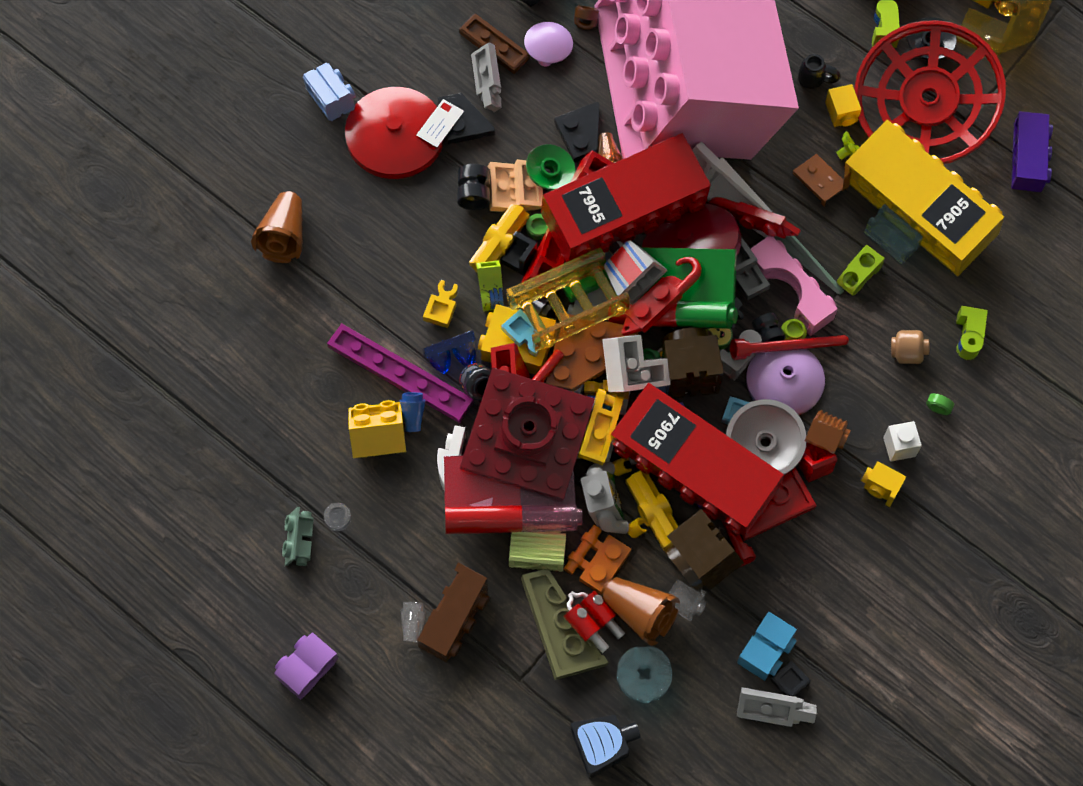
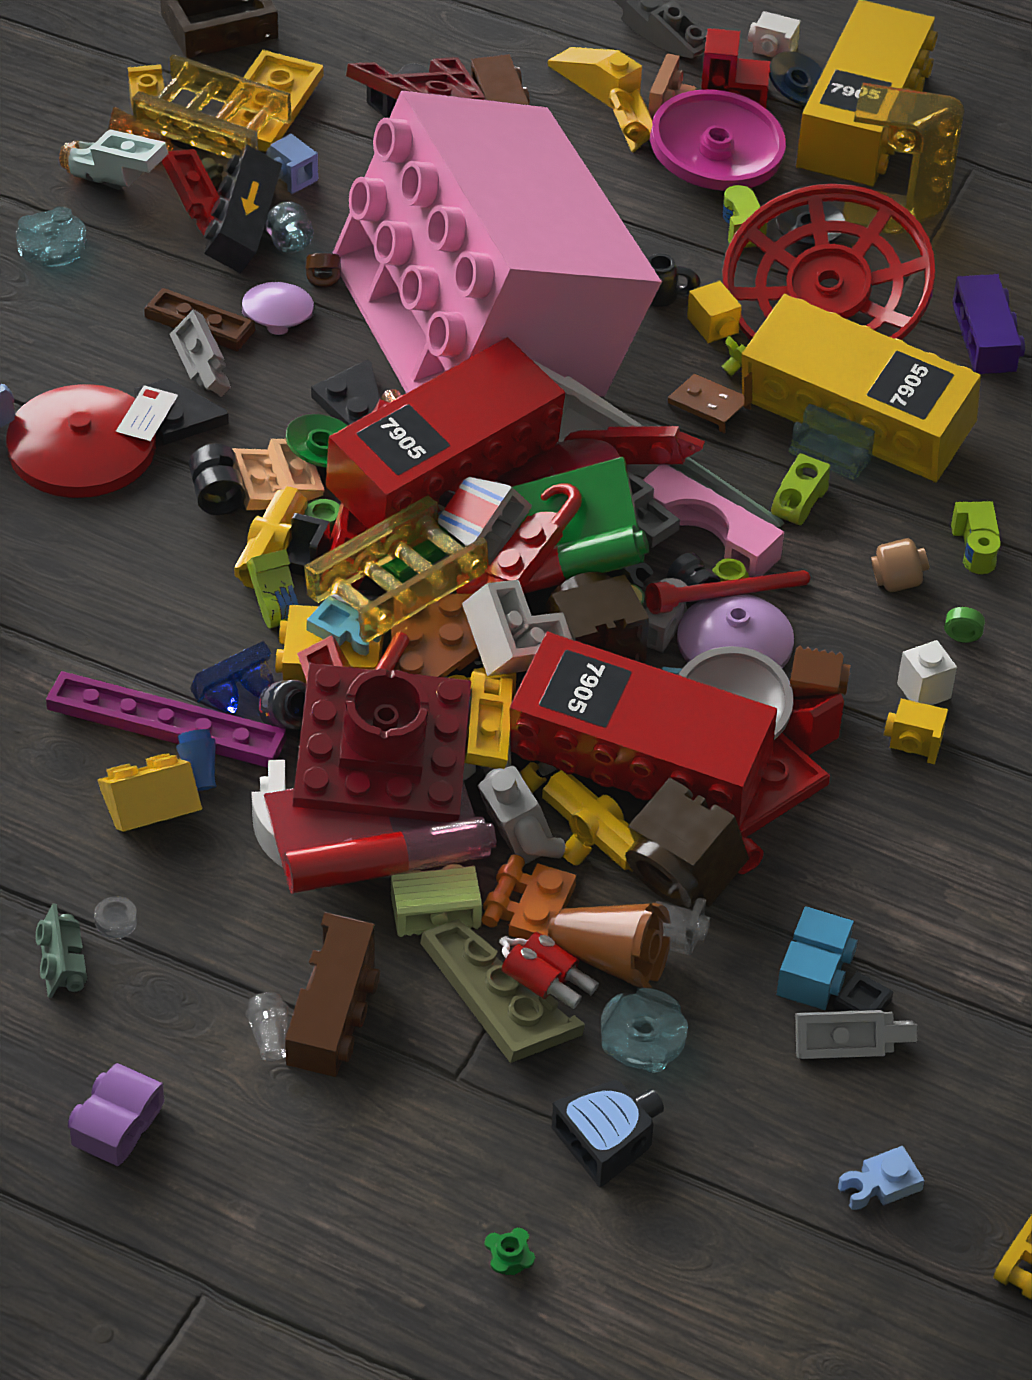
camera: 15 degrees left, 20 degrees down
yellow plate [423,280,458,328] -> none

